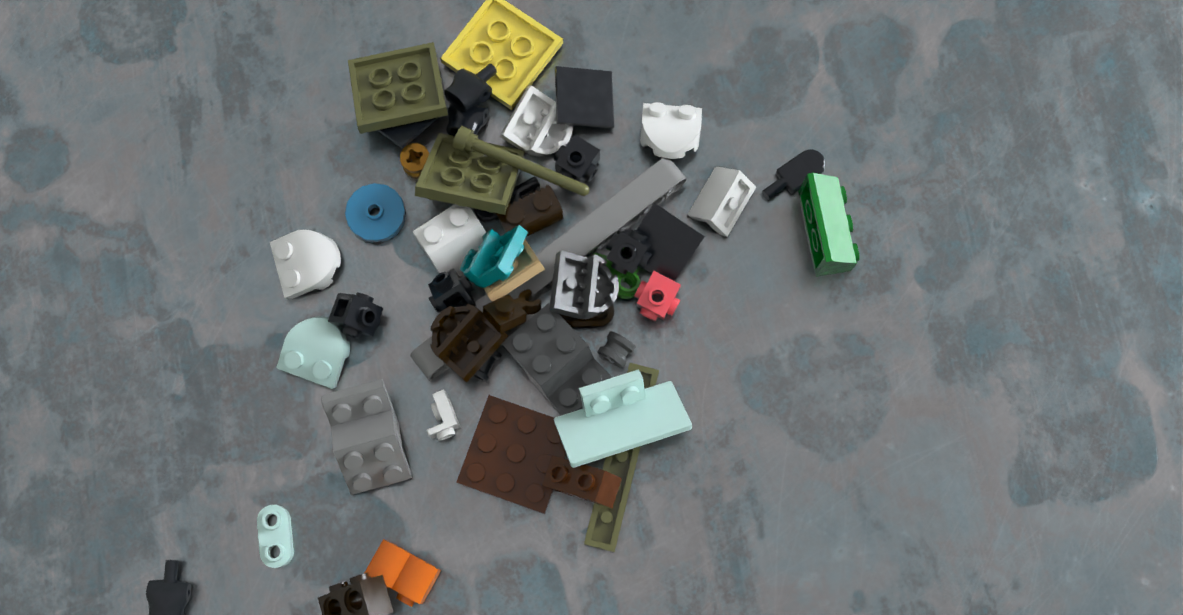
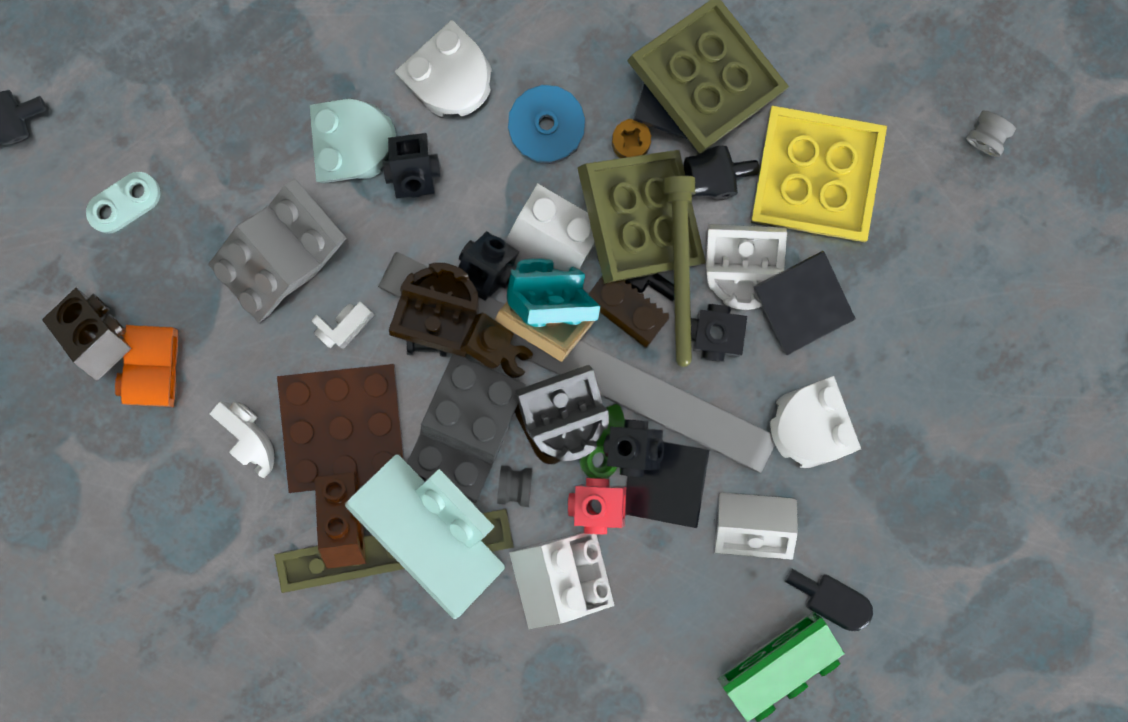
camera: 65 degrees right, 10 degrees up
black piece [444,64,497,112] -> none
none -> white slope [209,401,274,478]
none -> white slope [509,533,615,629]

